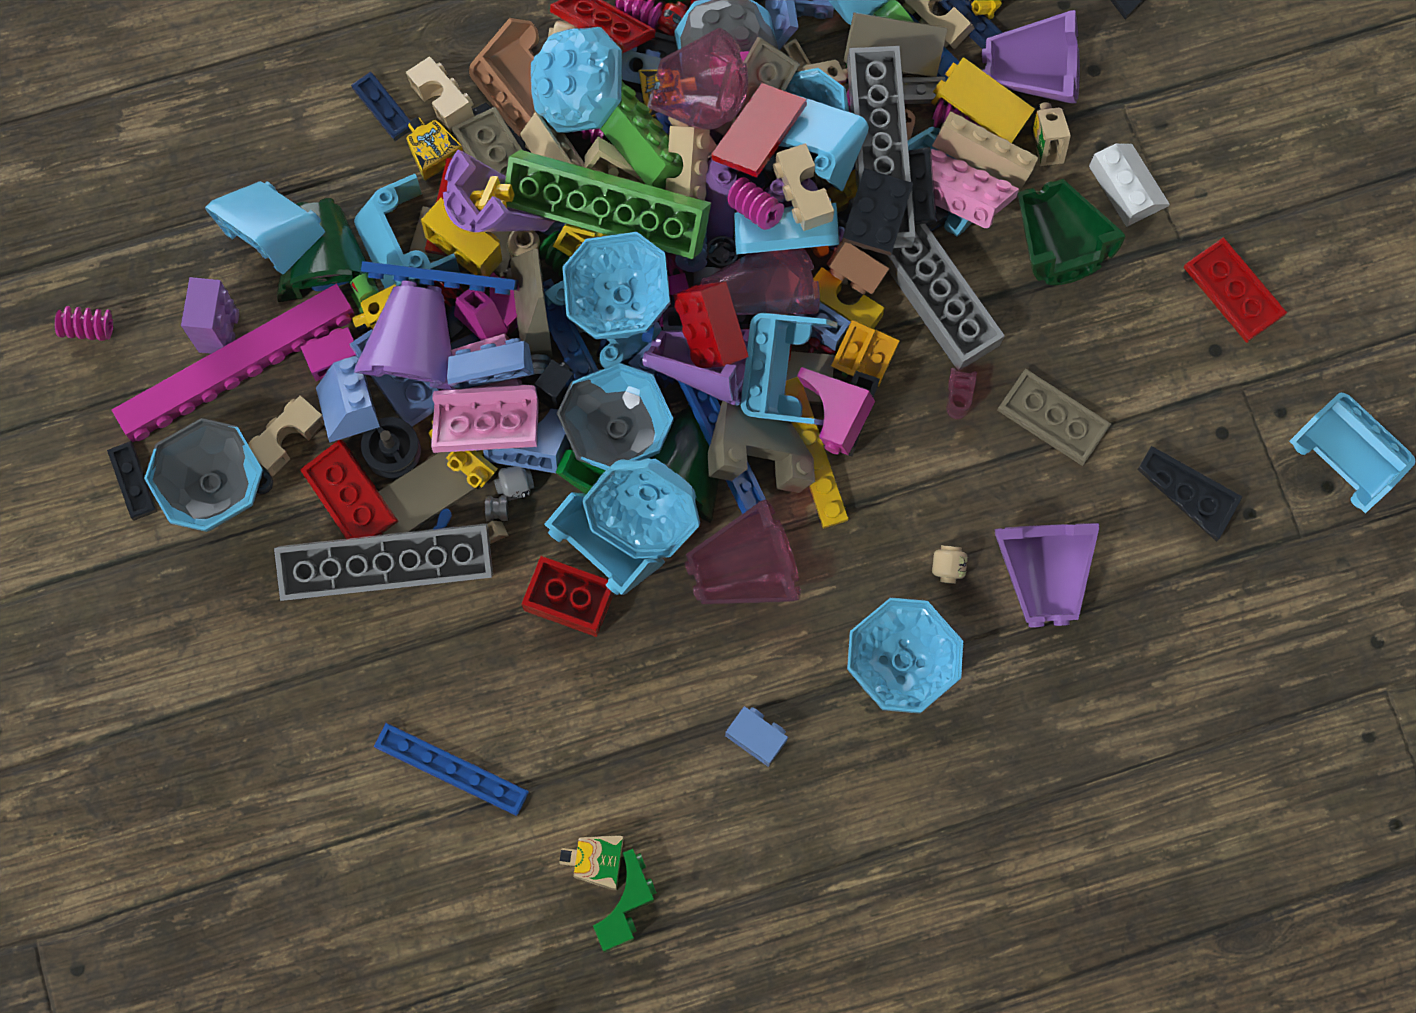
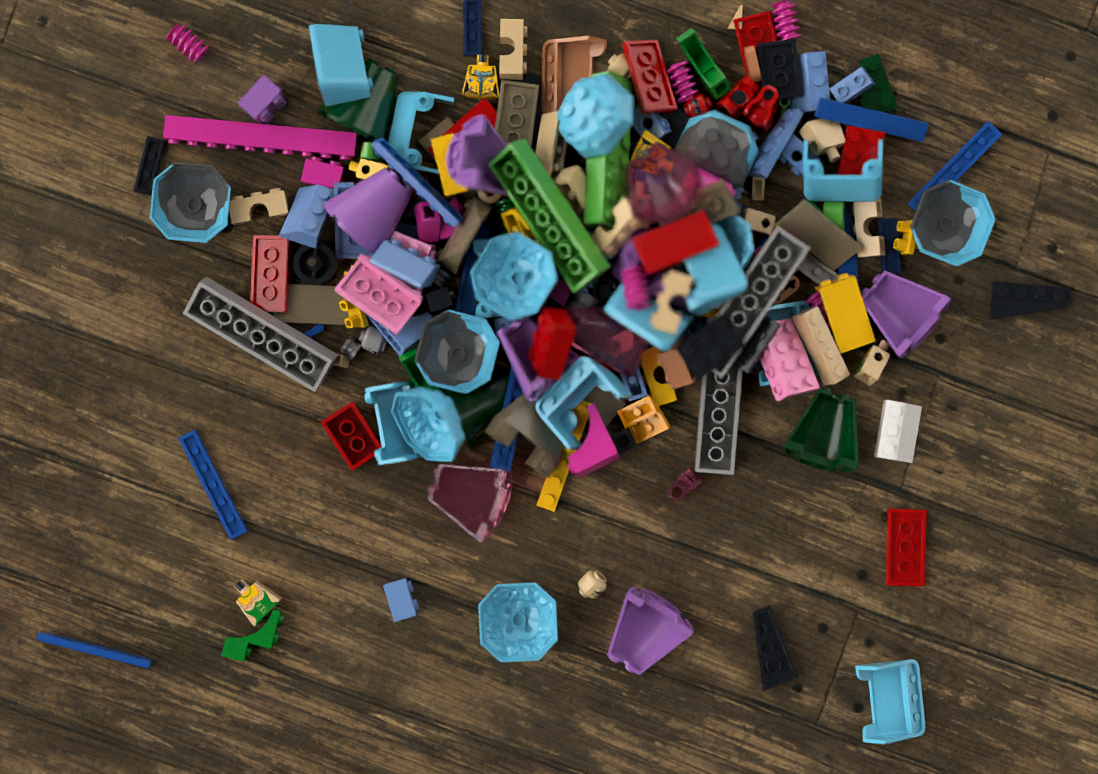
camera: 45 degrees right, 15 degrees up
yellow hips [469,176,514,211] -> none
dark tan tile [997,368,1111,466] -> none

